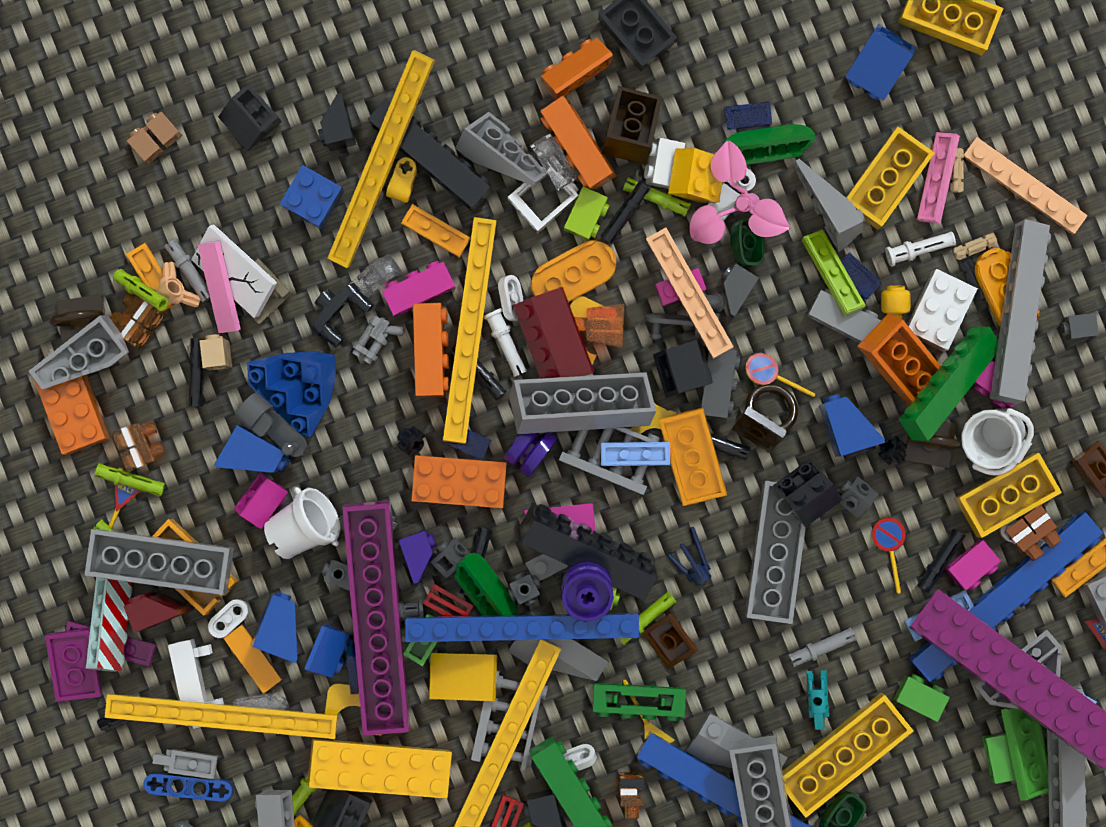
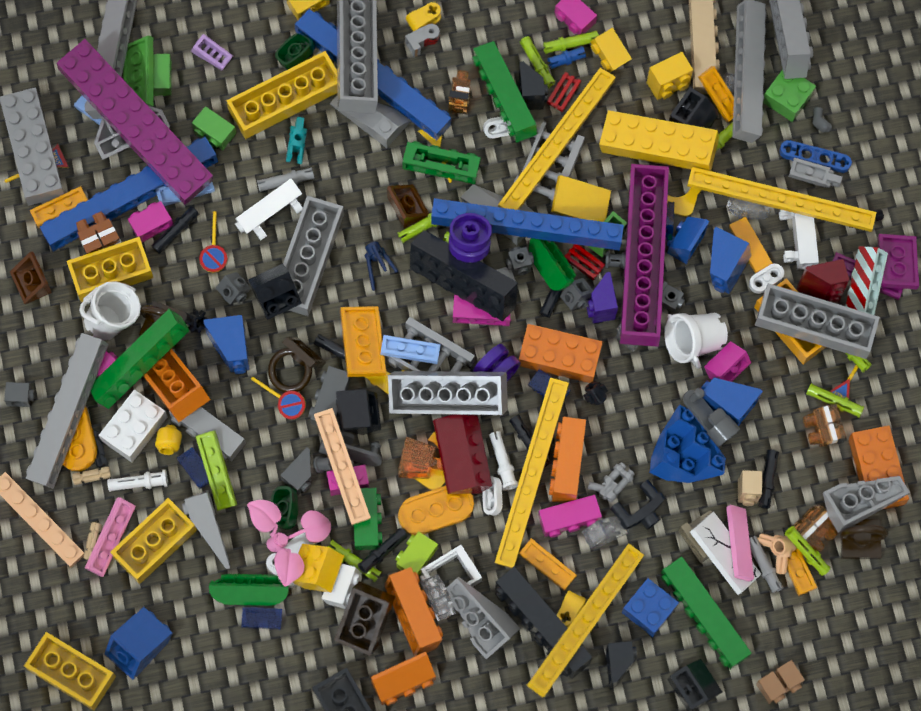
camera: 175 degrees left, 15 degrees down
none -> lavender slope [191,34,233,70]
none -> white brick [235,179,303,241]
none -> green brick [354,488,382,550]
none -> green brick [661,557,752,670]

